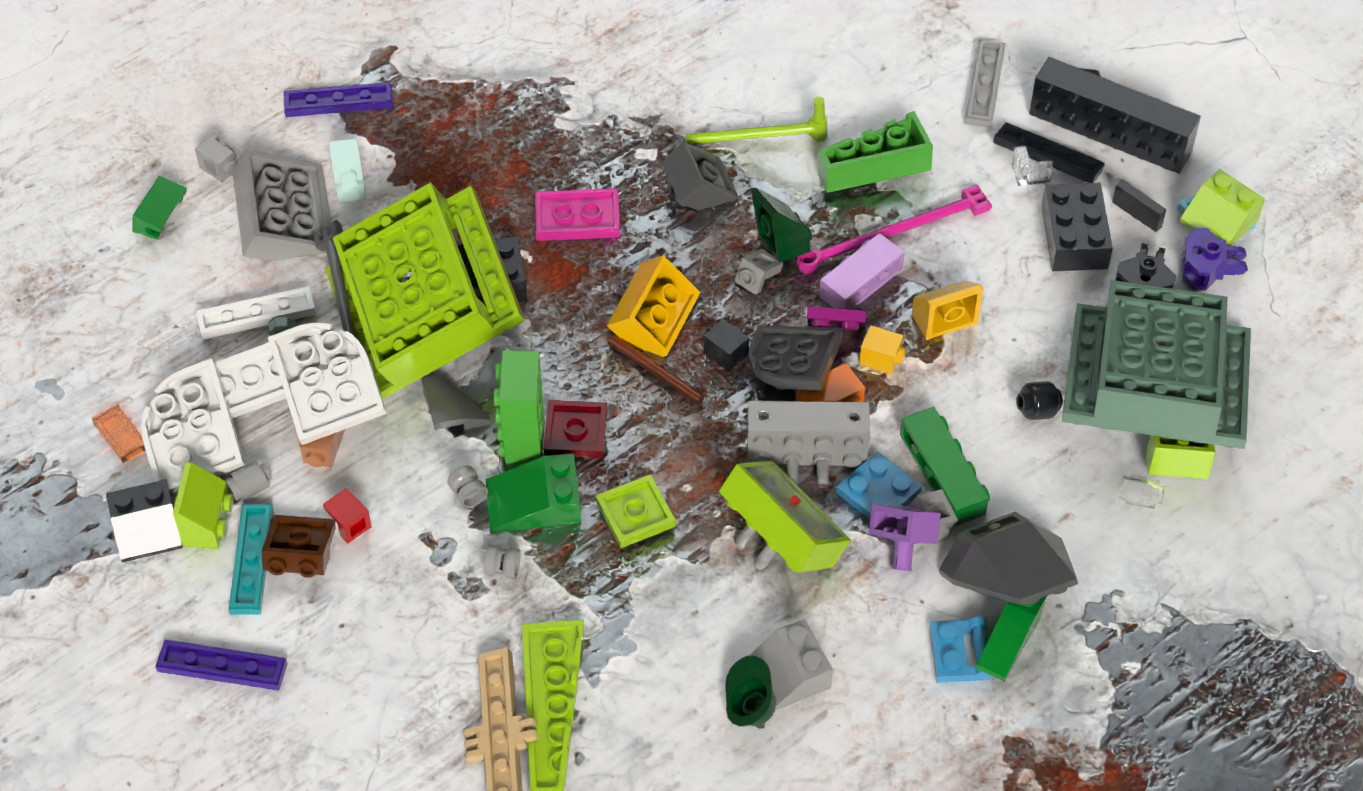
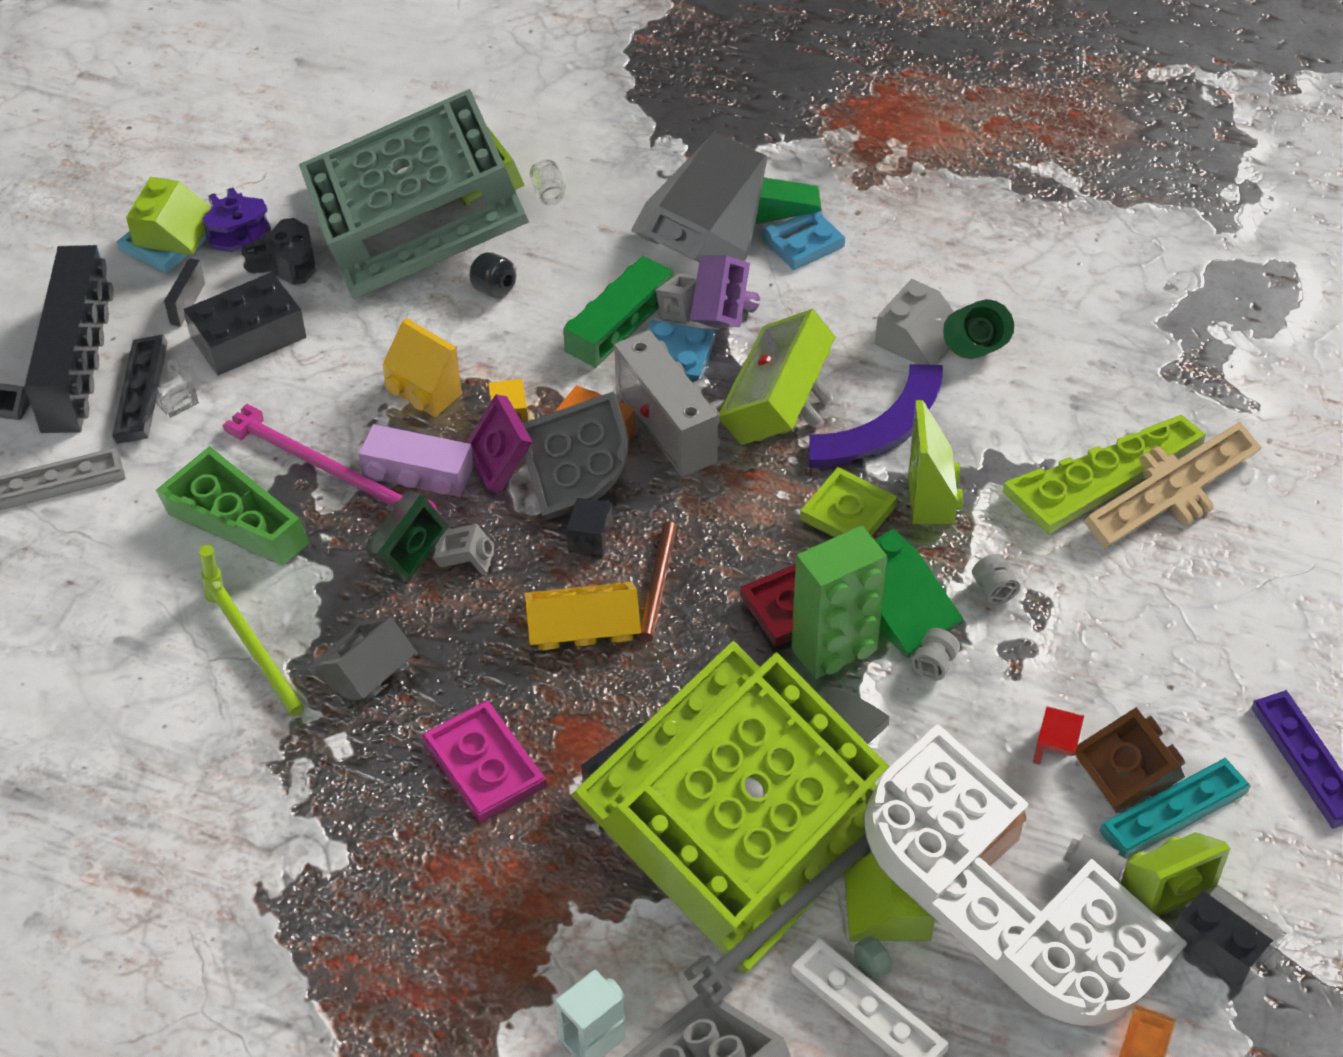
camera: 120 degrees left, 5 degrees down
none -> dark purple tile [809,364,943,468]
none -> lime slope [908,400,963,524]

